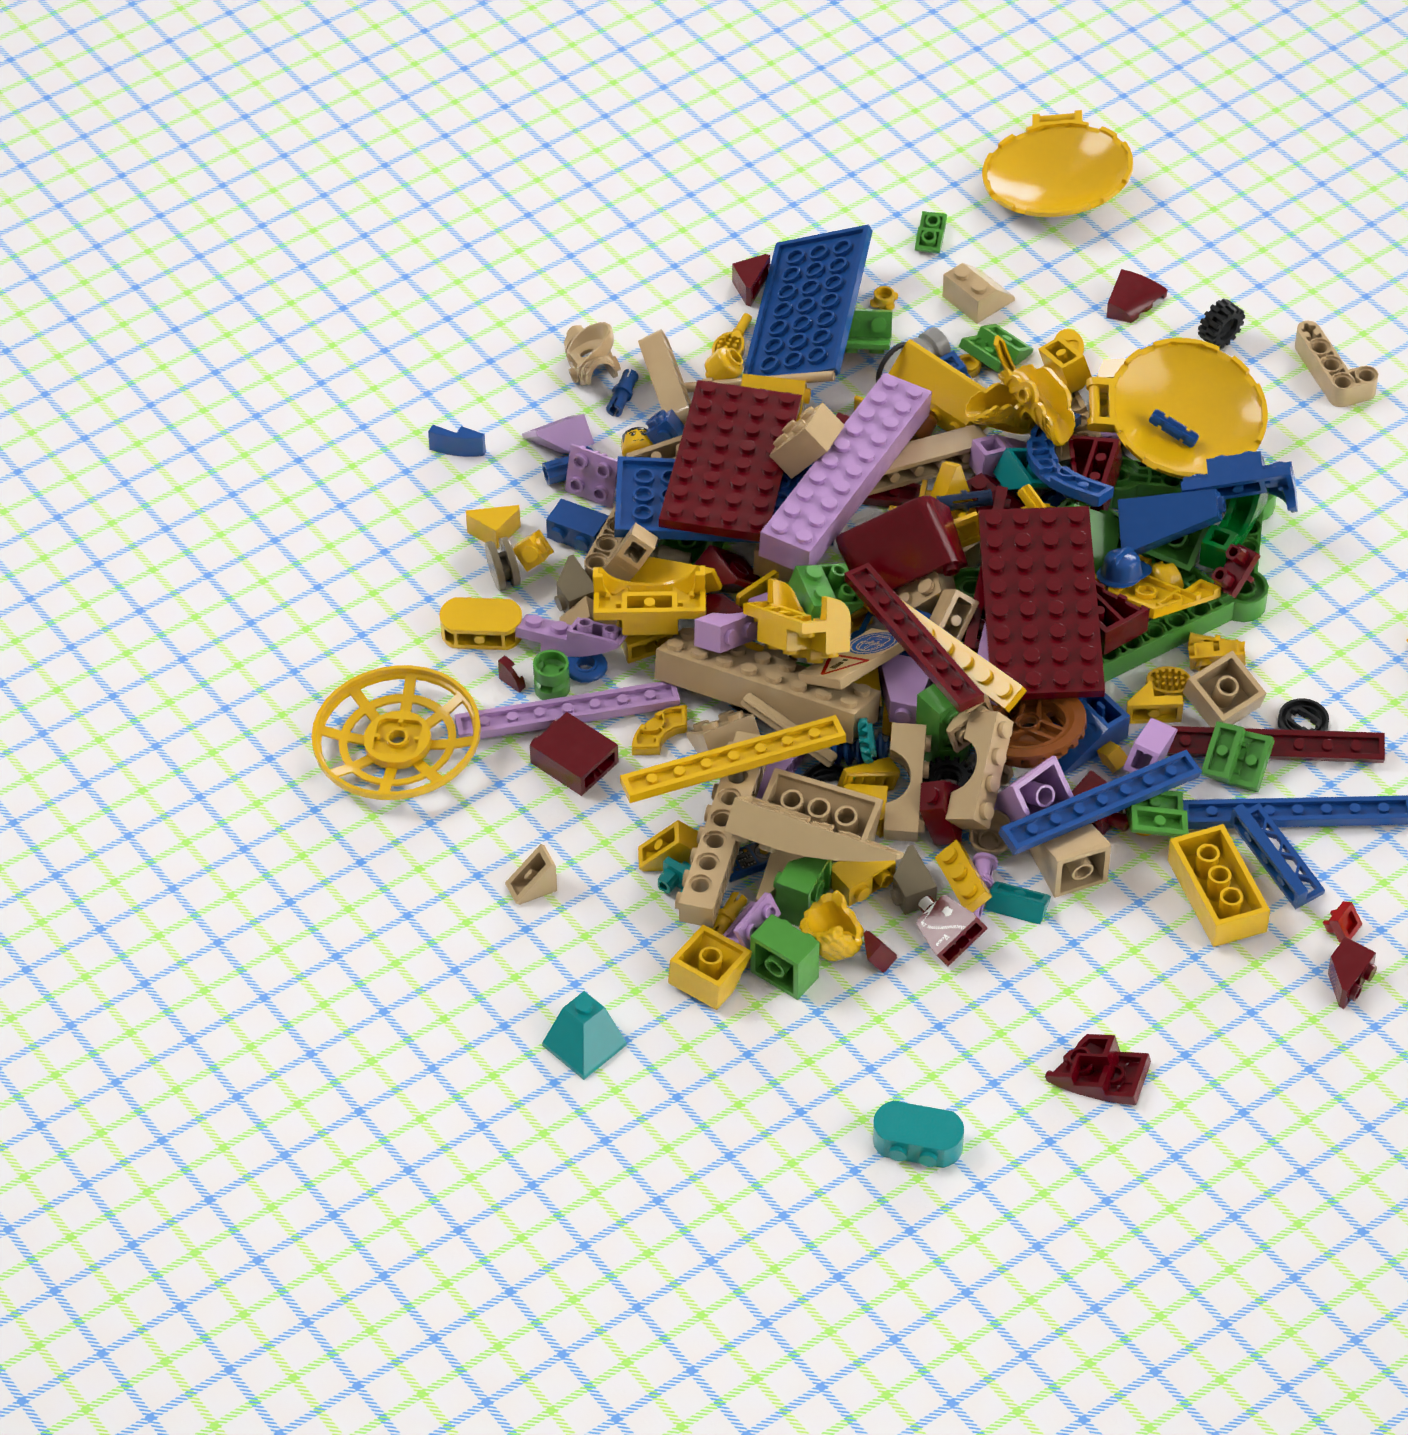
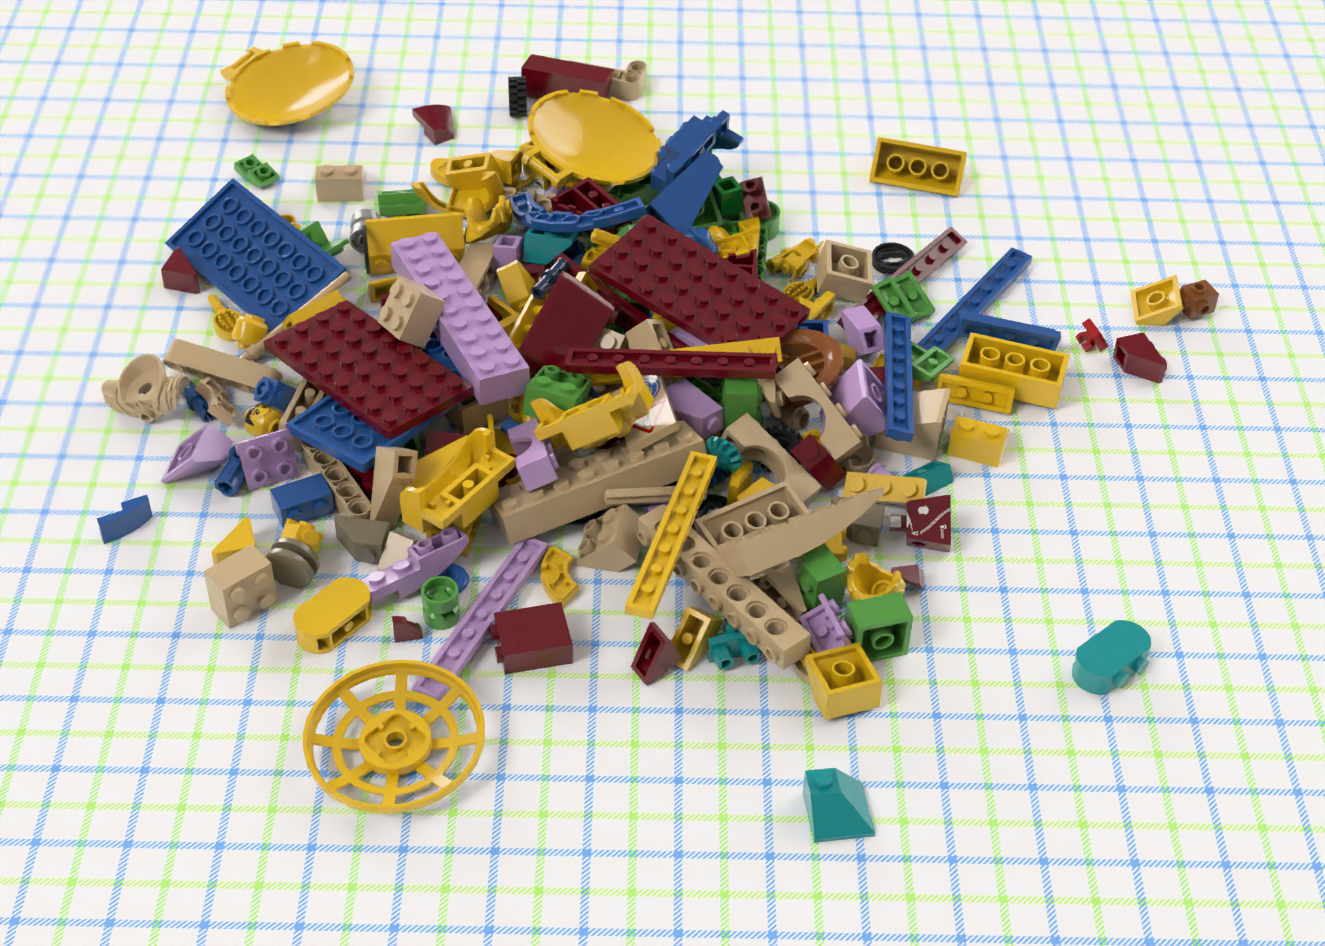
camera: 55 degrees left, 5 degrees down
tan slope [505,844,557,905] -> none
yellow piece [998,364,1075,447] -> none
dark red slope [1045,1034,1151,1105] -> none
blue axle [1149,409,1199,448] -> none
none -> tan tile [195,376,237,427]
none -> tan brick [203,544,277,629]
none -> dark red slope [521,54,614,99]
none -> dark red slope [630,622,682,685]
none -> yellow plate [937,372,1016,414]
none -> yellow slope [947,416,1010,468]

